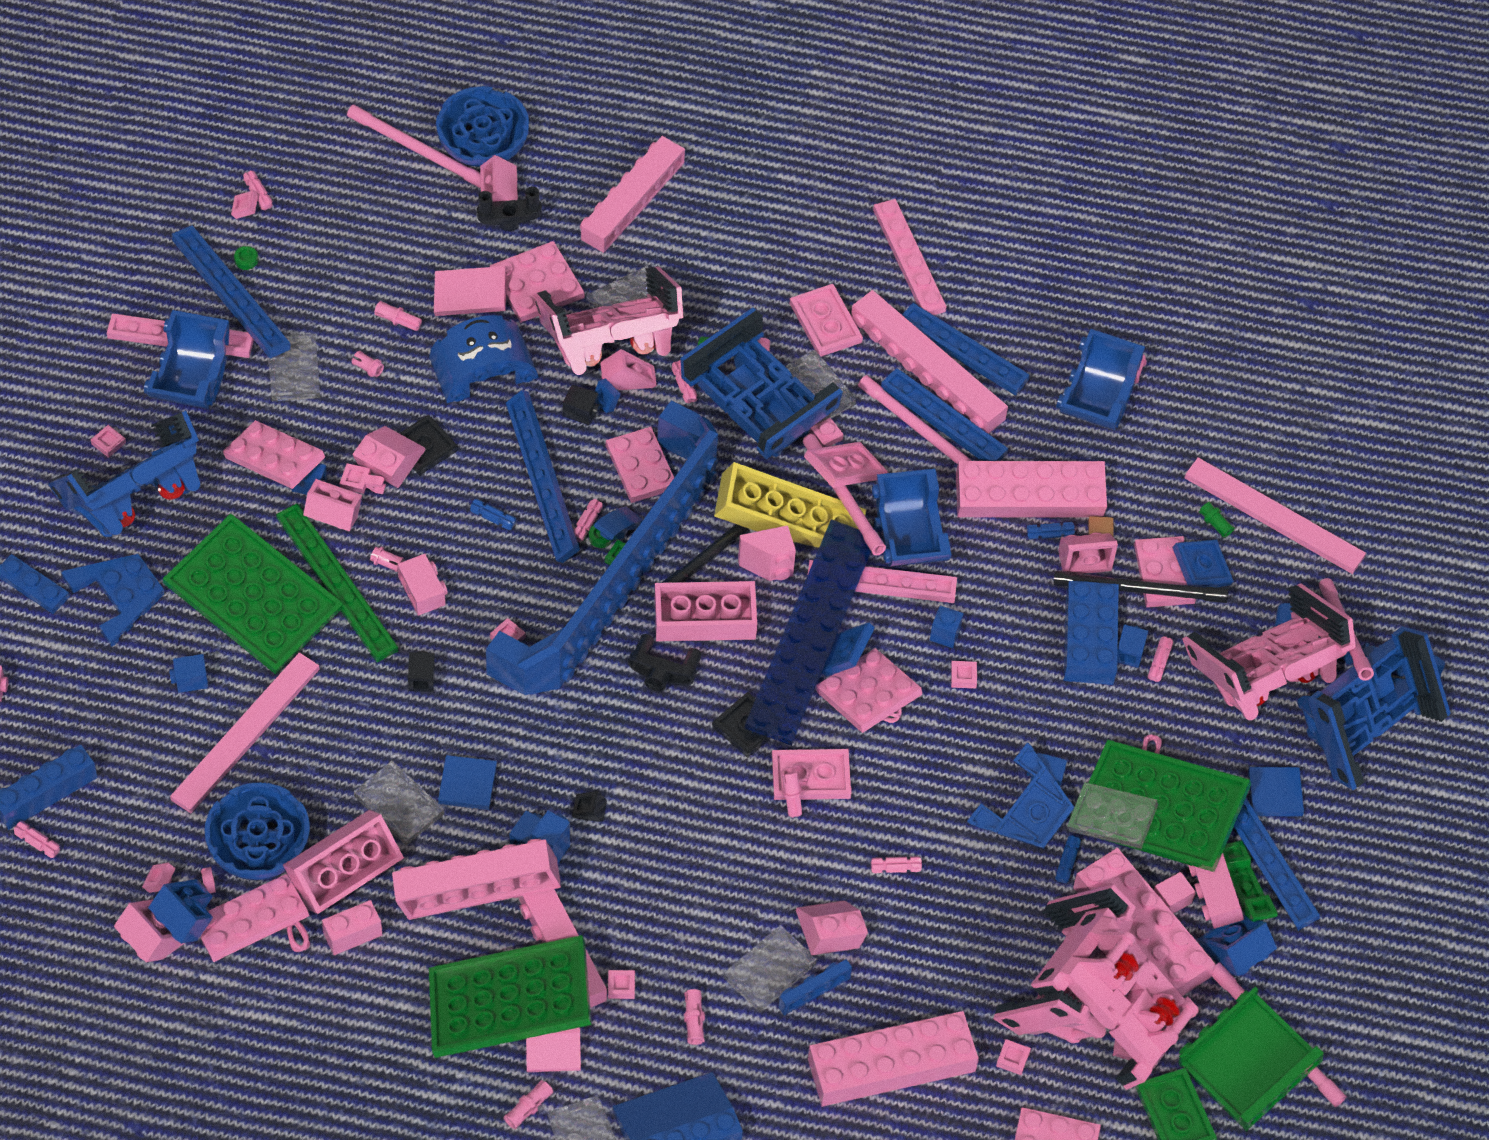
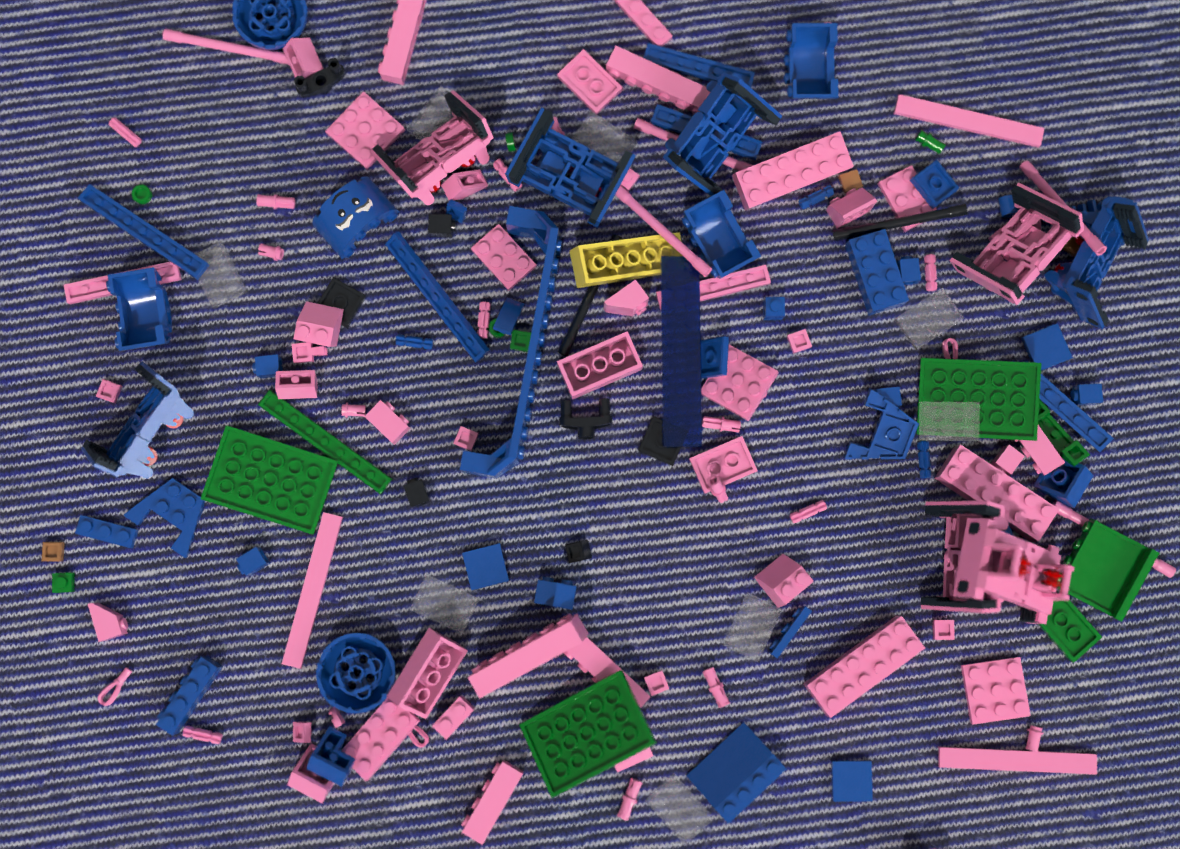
camera: 20 degrees left, 25 degrees up
bright pink plate [222,420,325,489] -> none
bright pink tile [231,190,258,219] -> none
bright pink tile [434,266,507,316] -> none
bright pink tile [804,442,888,487] -> none
none -> bright pink brick [461,759,524,845]
none -> blue container [663,72,782,196]
none -> bright pink axle [702,416,741,433]
none -> clear plate [894,287,964,350]
none -> blue brick [1070,383,1103,406]

